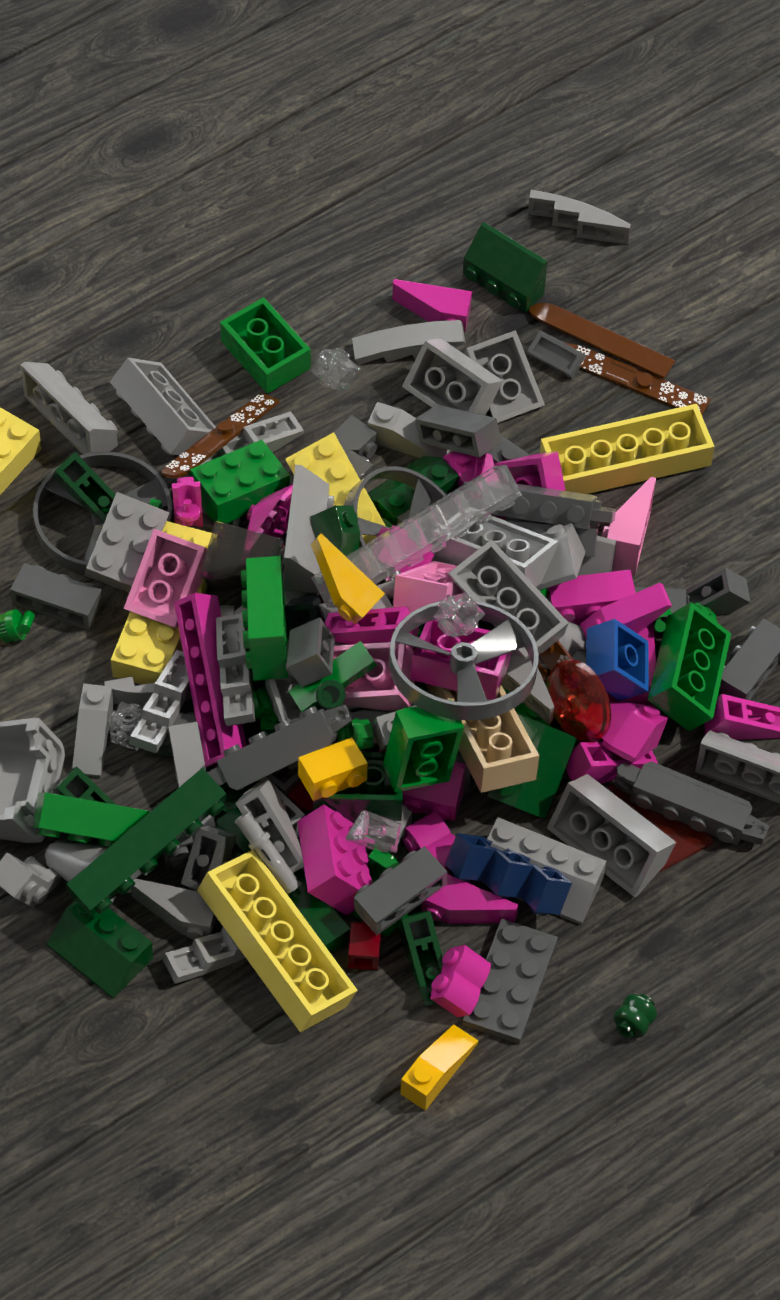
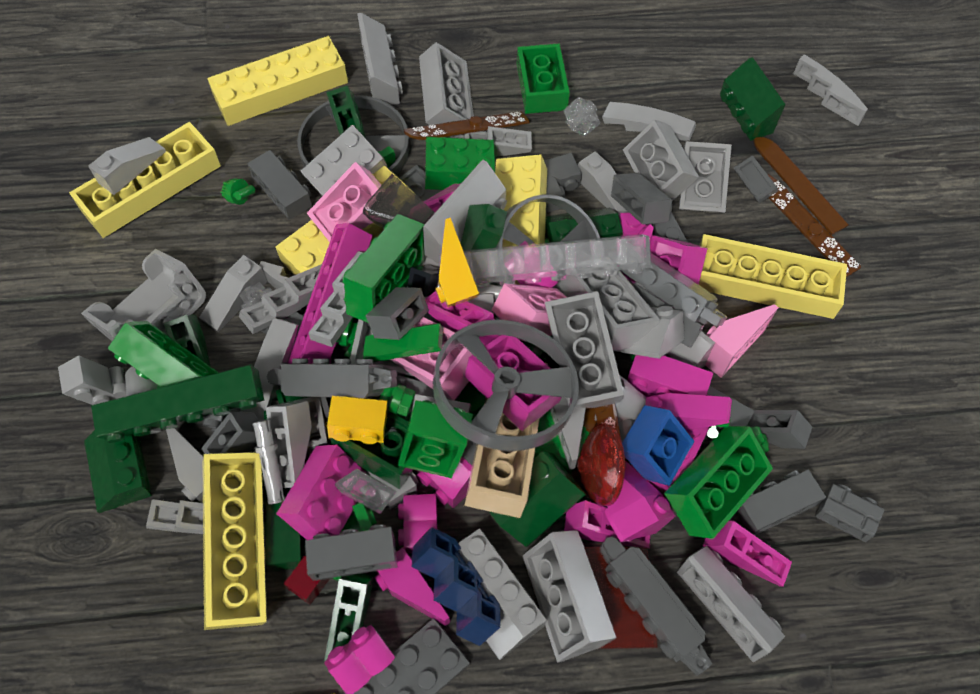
camera: 30 degrees right, 5 degrees up
dark pink hips [172,477,203,527] -> none
dark green tile [316,679,346,709] -> none
dark pink slope [392,279,472,332] -> none
clear brick [433,593,485,637] -> none

